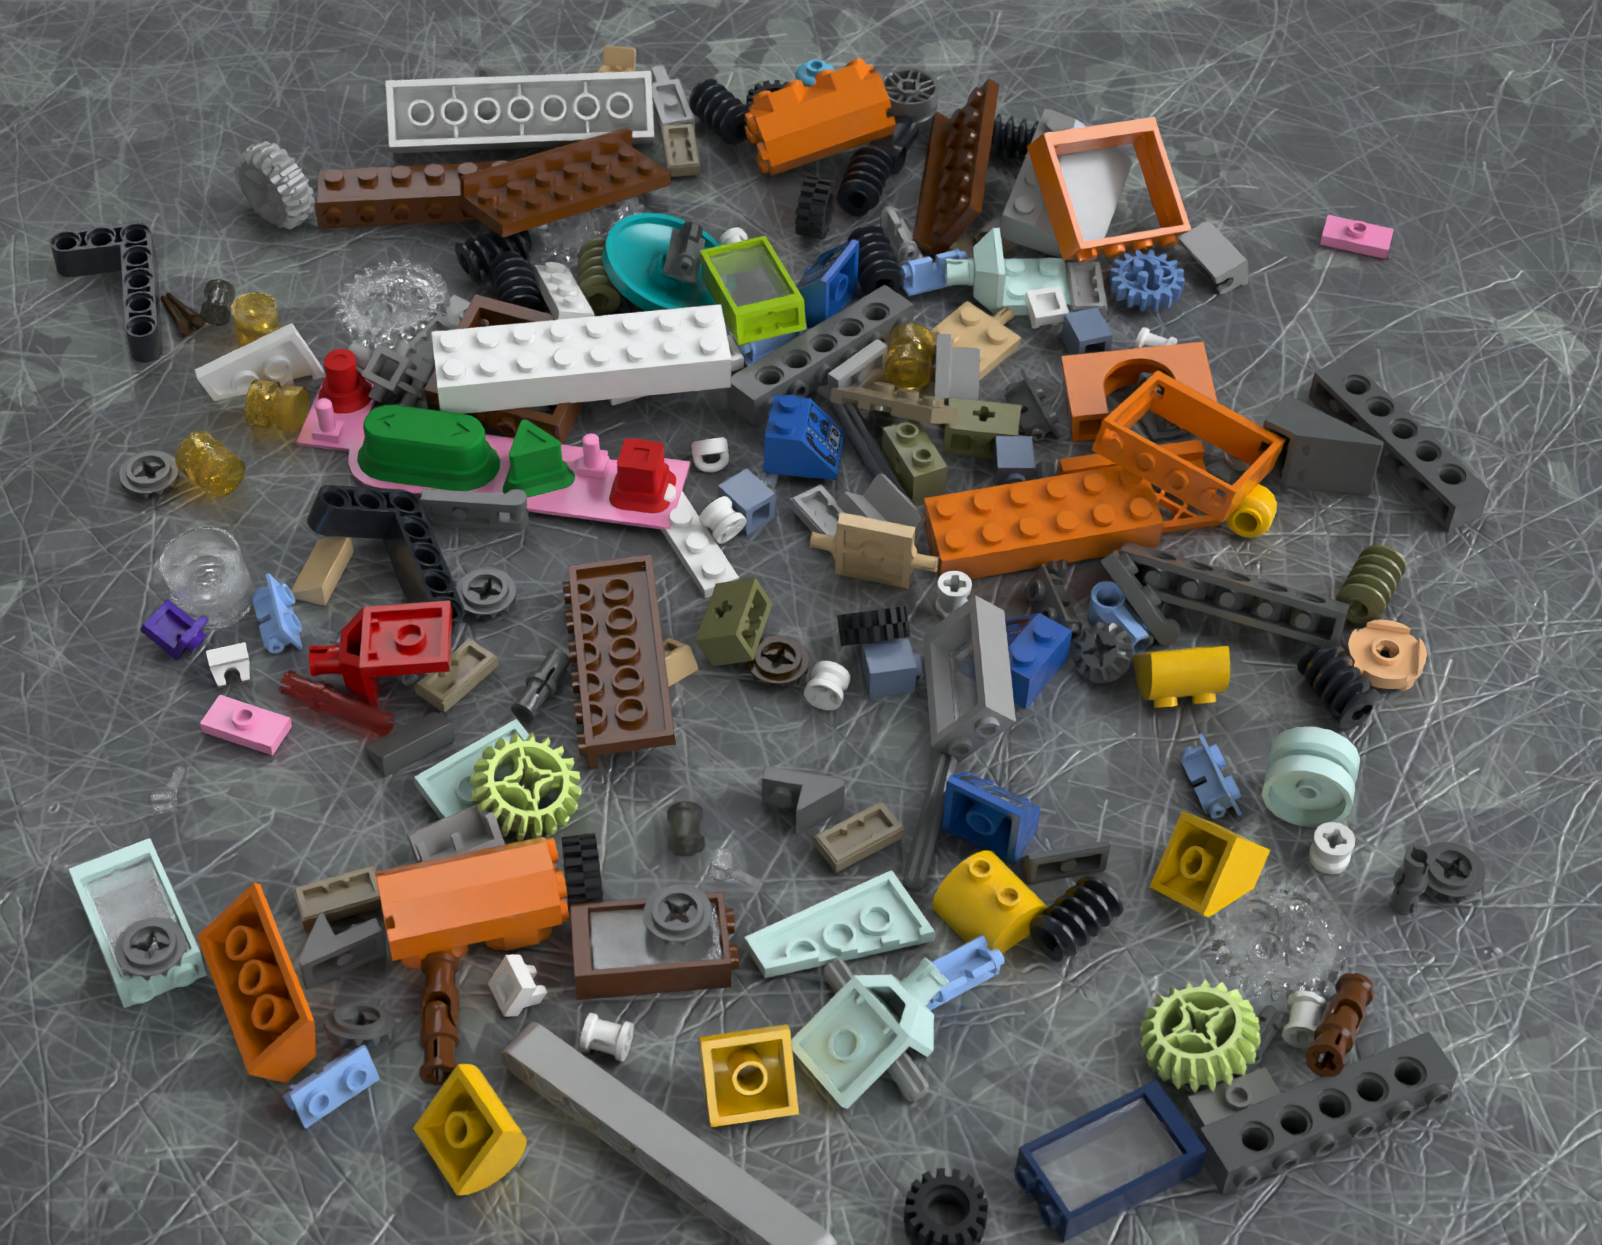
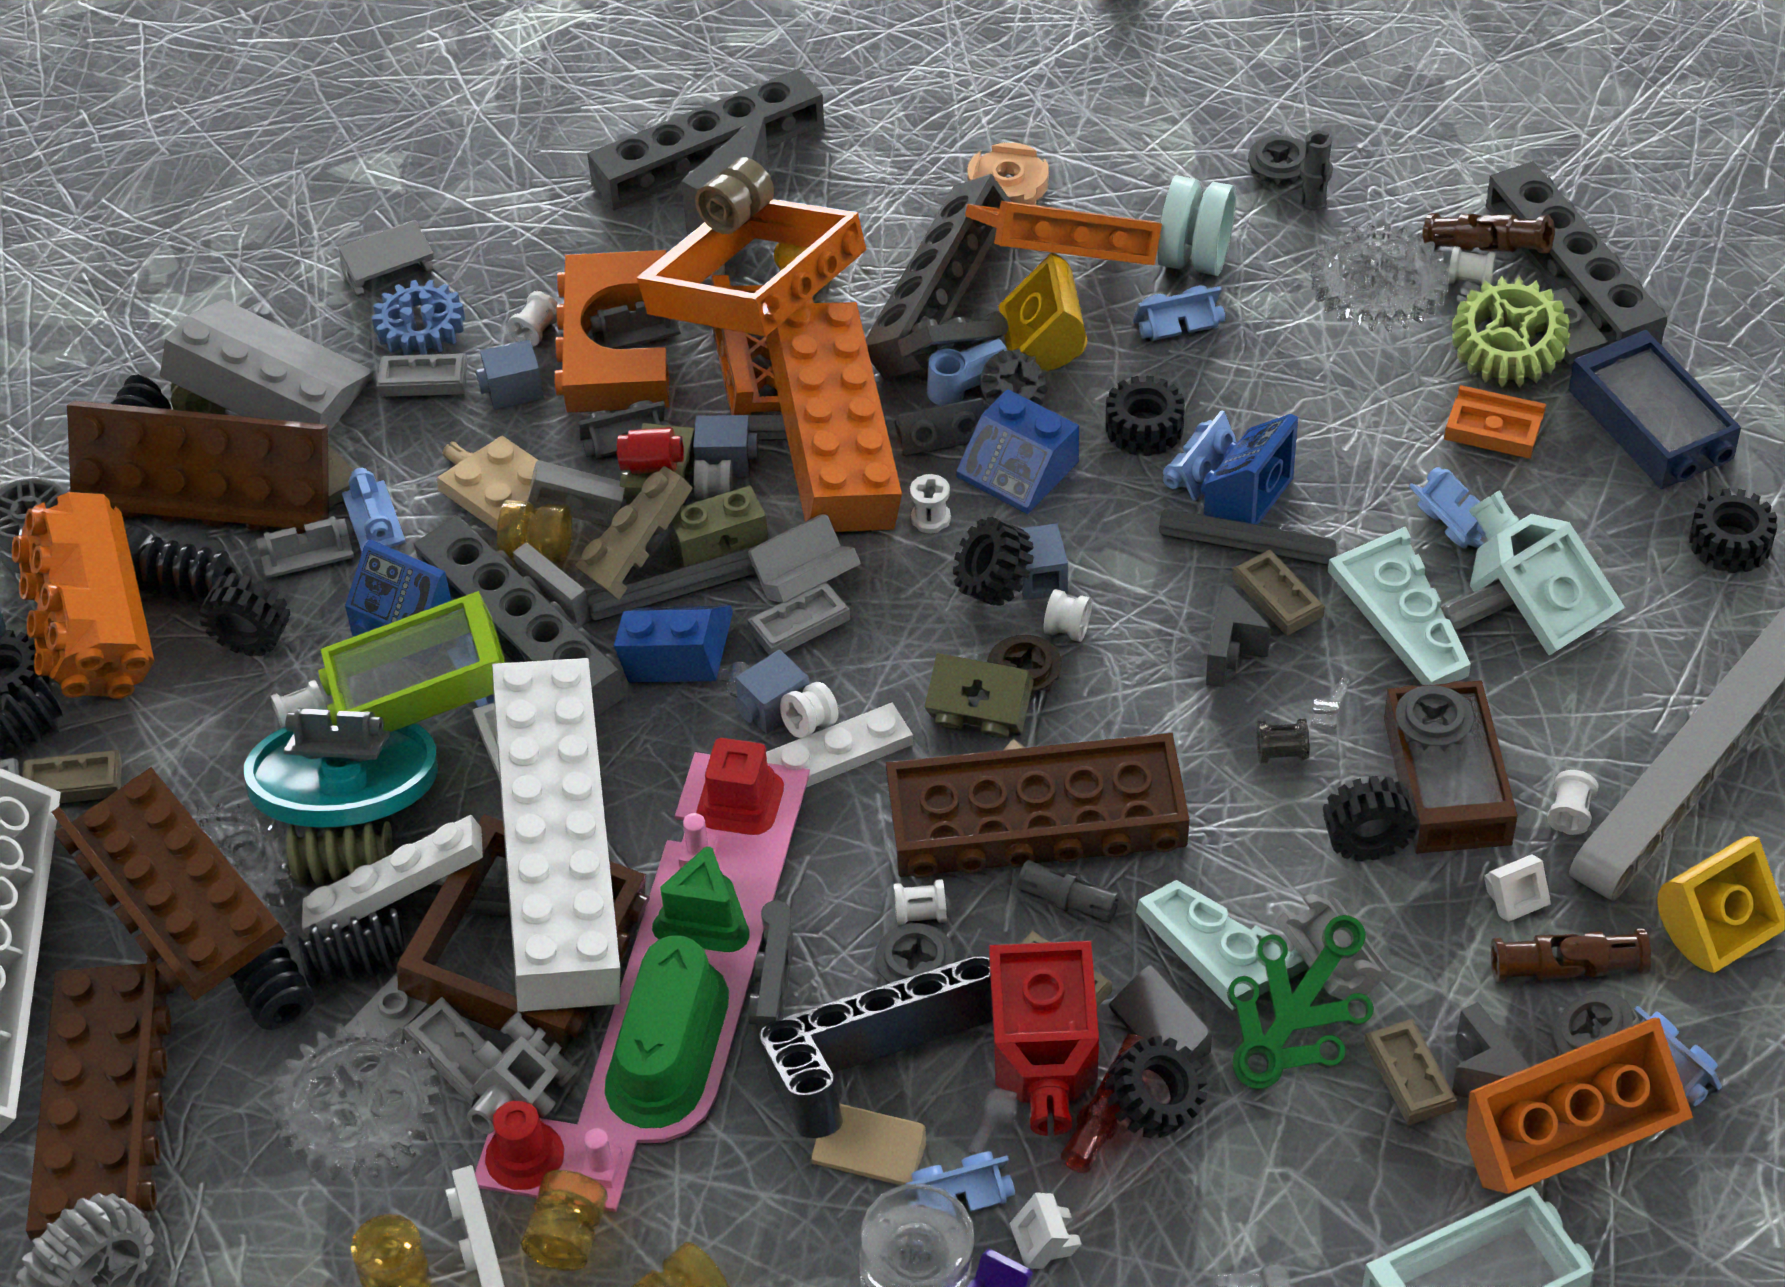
camera: 85 degrees left, 0 degrees up
dark grey gear [115,917,187,981] -> none
bright pink plate [200,695,292,756] -> none
orange brick [375,837,569,969] -> none
yellowish green gear [470,732,582,842] -> none
white tile [691,437,729,473] -> none
yellow brick [698,1024,799,1127] -> none
tan plate [810,512,939,589] -> none
black piece [847,225,904,296] -> none
light grey window [923,595,1016,761] -> none
yellow brick [932,851,1048,954] -> none
light aqua plate [944,228,1071,315] -> none
dark grey slope [1019,841,1110,884] -> none
white tile [1025,286,1069,329] -> none
orange window [1027,117,1191,263] -> none
black piece [1030,876,1124,962] -> none
yellow slope [1149,811,1270,917] -> none
black piece [1297,644,1380,730] -> none
white wheel [1309,822,1355,875] -> none
bright pink plate [1320,215,1394,259] -> none
olive piece [1336,544,1406,628] -> none
none -> red brick [617,427,684,474]
none -> light grey wheel [694,460,733,502]
none -> dark tan wheel [695,157,774,234]
none -> white bush [894,879,947,927]
none -> orange fence [965,201,1162,266]
none -> black tyre [1105,375,1185,456]
none -> black tyre [1105,1036,1207,1138]
none -> light blue hinge [1163,411,1237,501]
none -> green plant [1227,915,1374,1089]
none -> orange plate [1444,385,1546,459]

